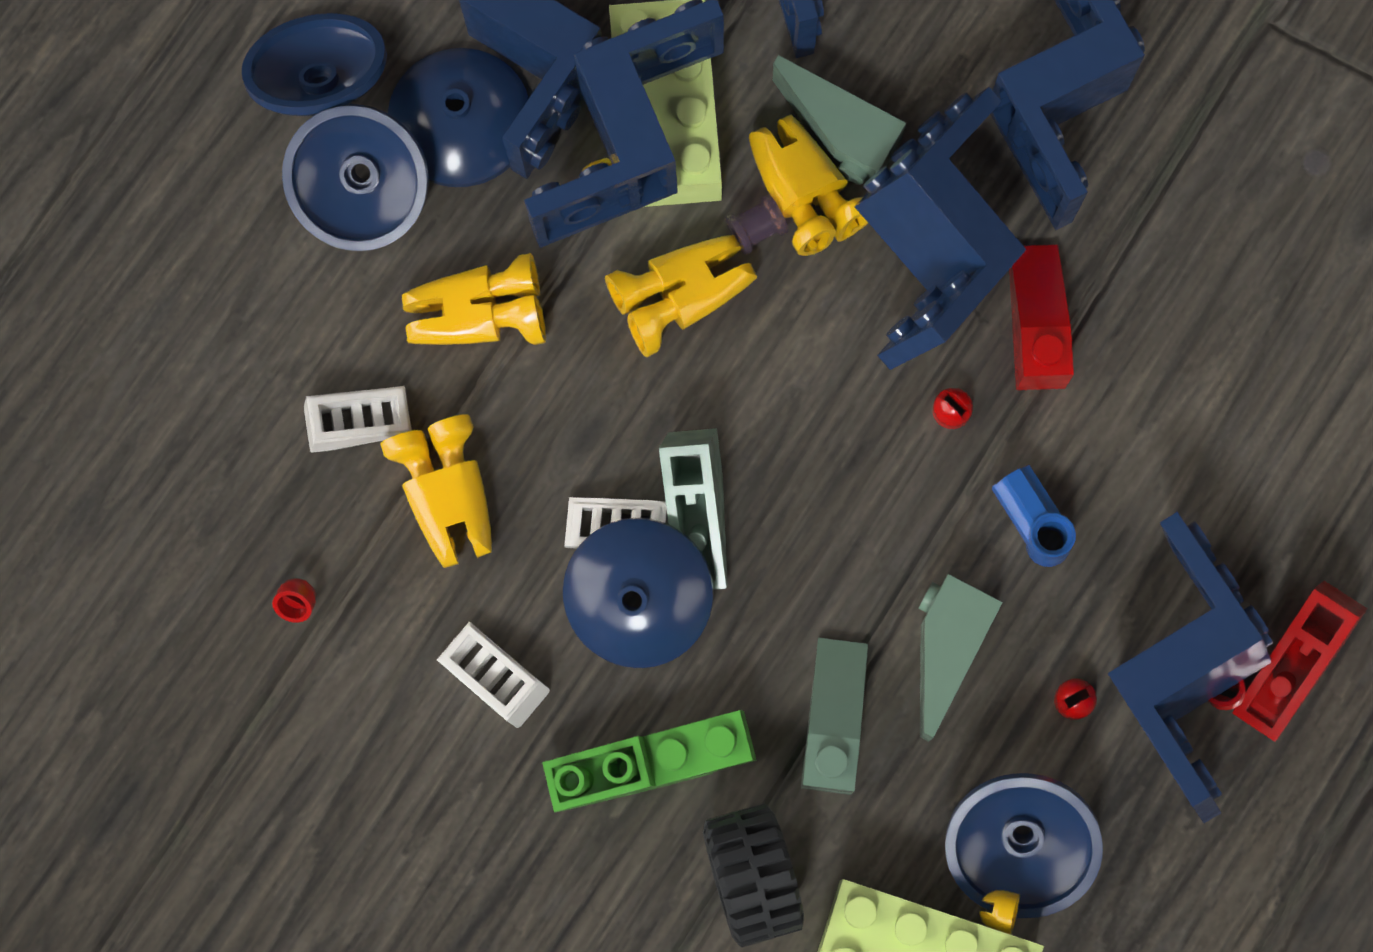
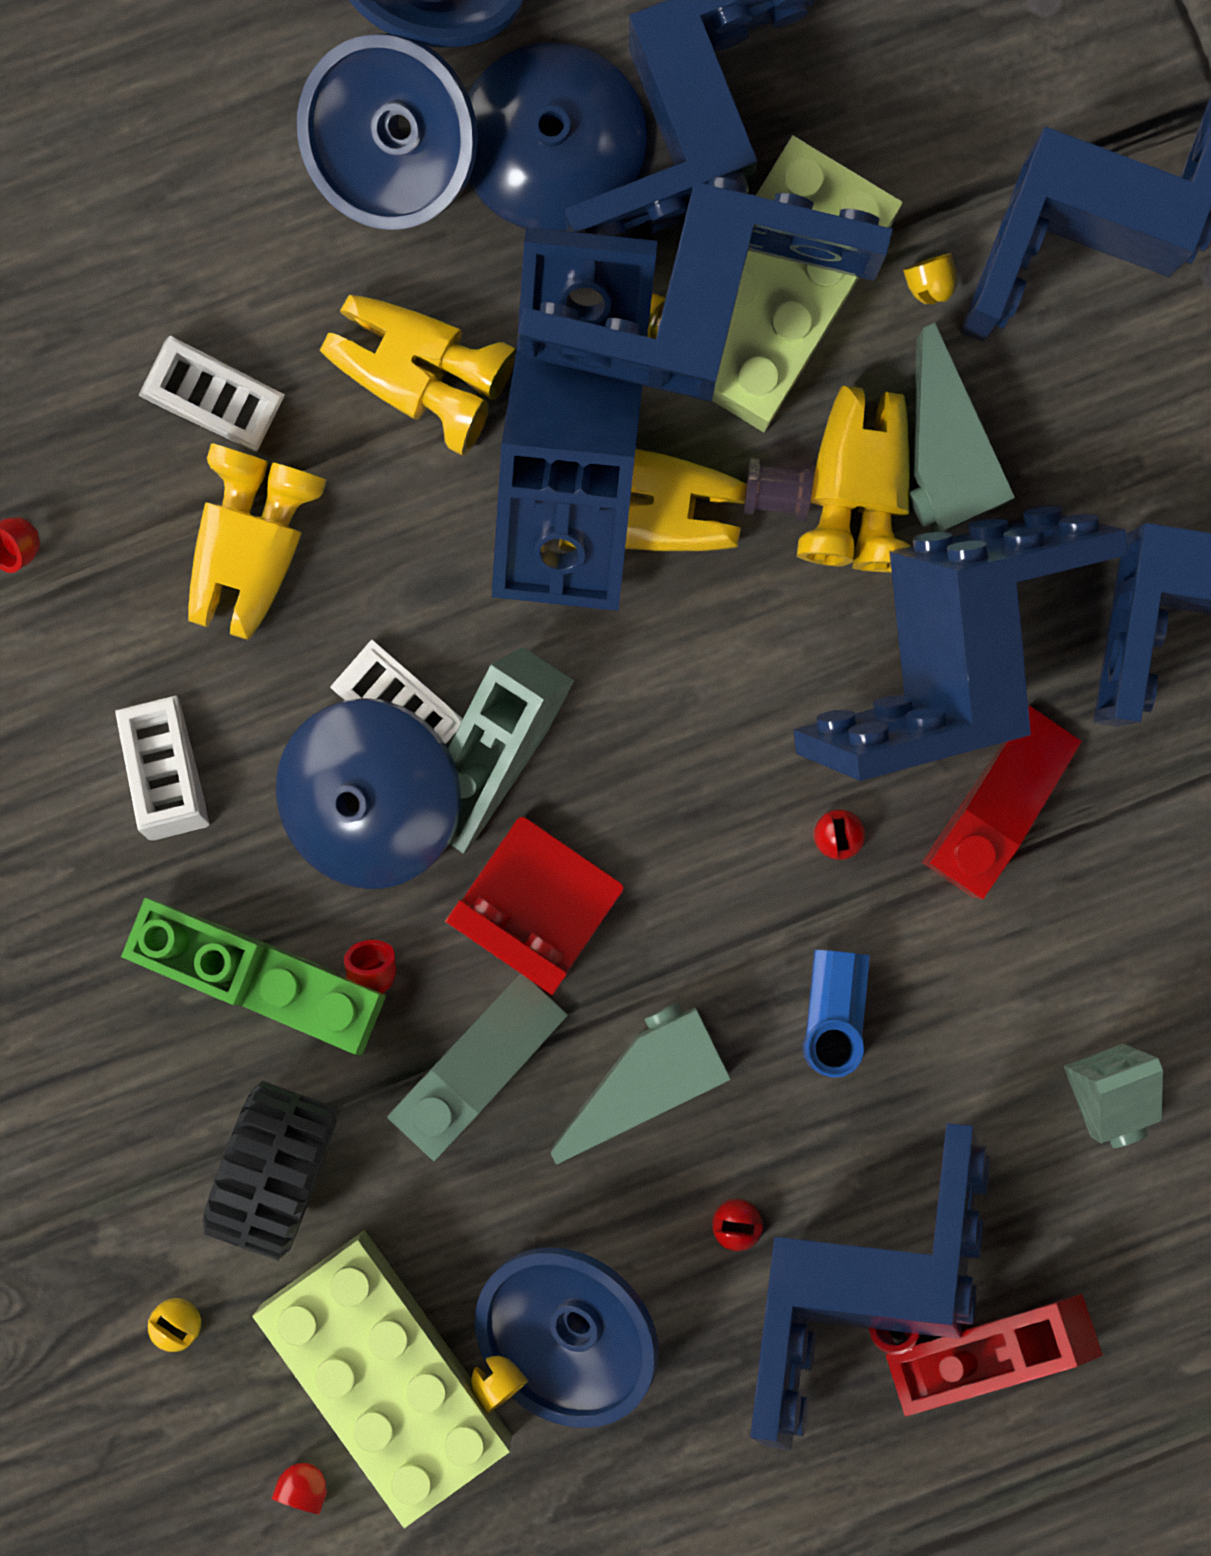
camera: 35 degrees right, 10 degrees up
none -> red hinge [344,940,397,993]
none -> red bracket [445,817,623,995]
none -> dark blue bracket [491,227,657,611]
none -> yellow hinge [903,253,958,304]
none -> sand green slope [1064,1043,1163,1148]

